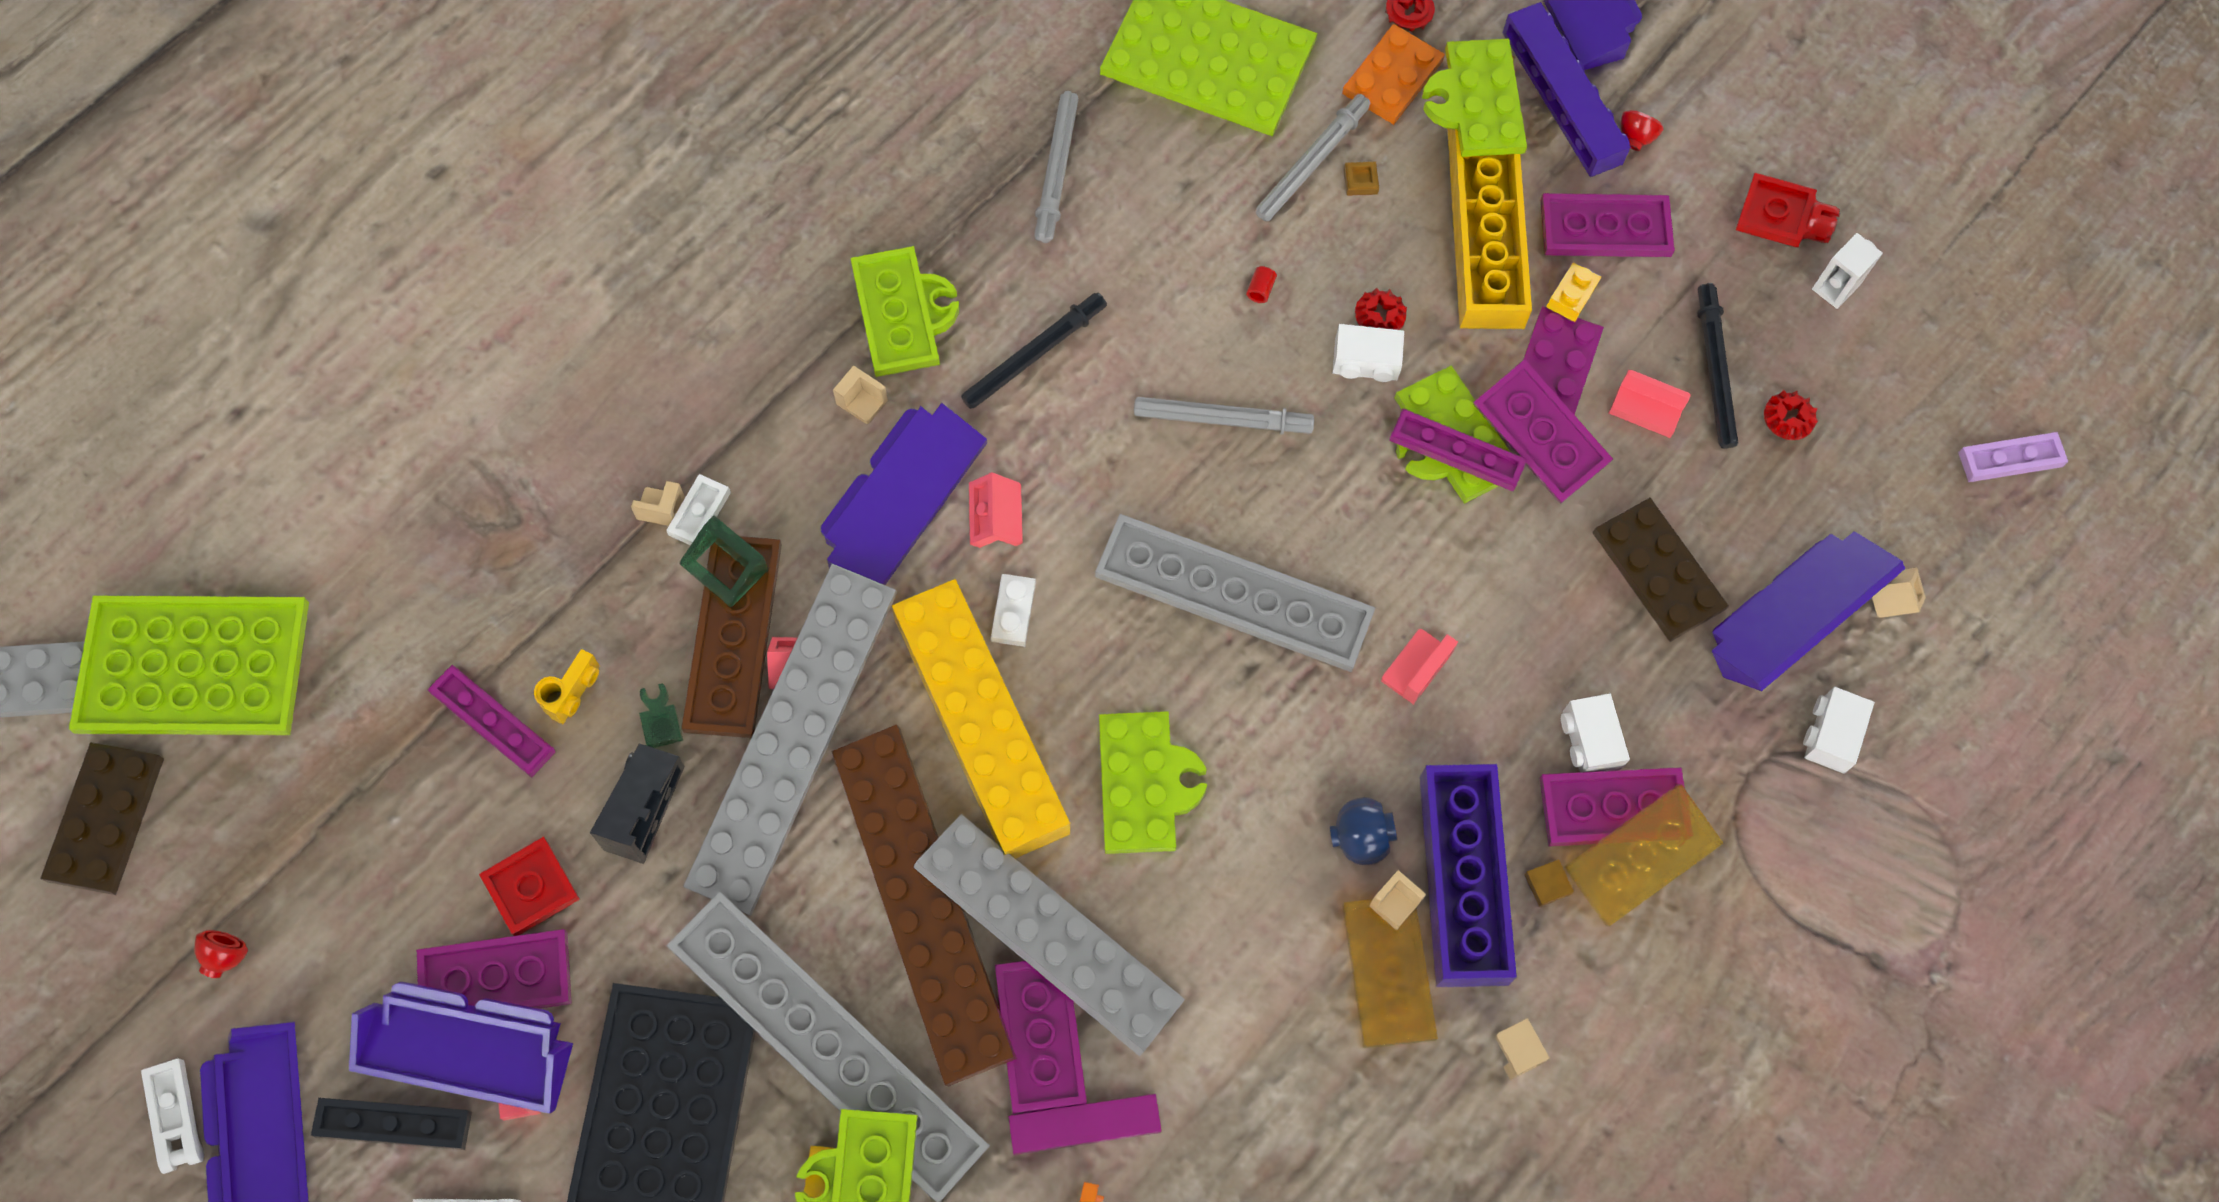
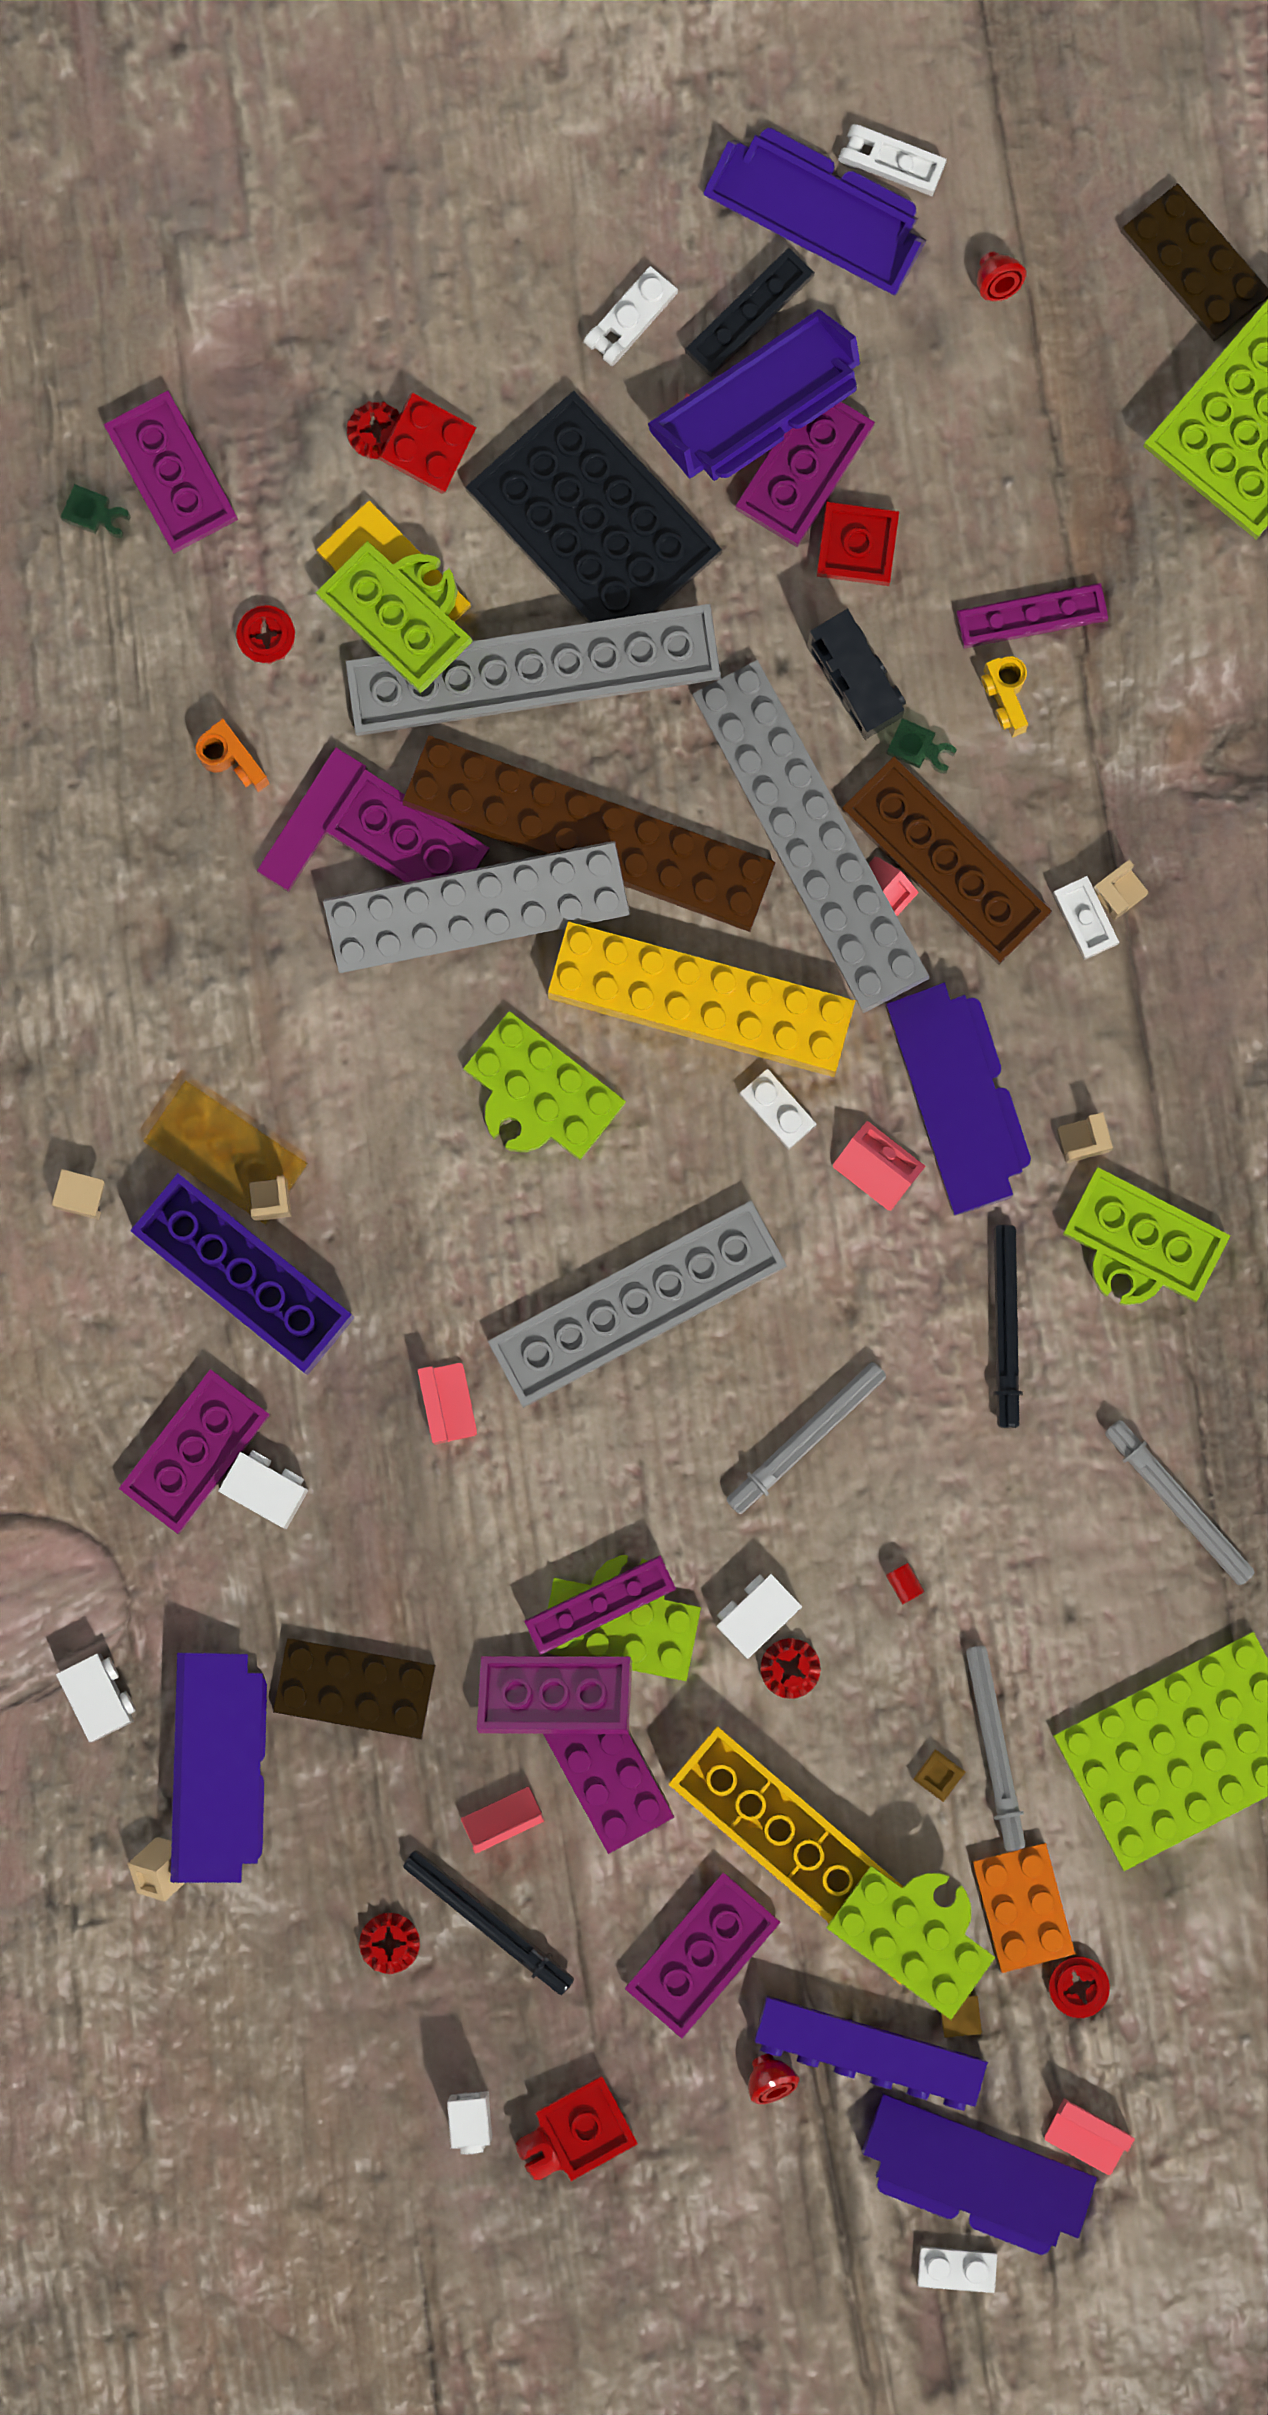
camera: 135 degrees right, 15 degrees up
clear green tile [679,515,768,607] -> none
dark blue plant [1330,797,1397,865] -> none
pearl gold tile [1524,859,1574,907] -> none
yellow plate [1546,262,1602,322] -> none
clear yellow tile [1564,784,1723,926] -> none
lavender plate [1958,432,2068,482] -> none

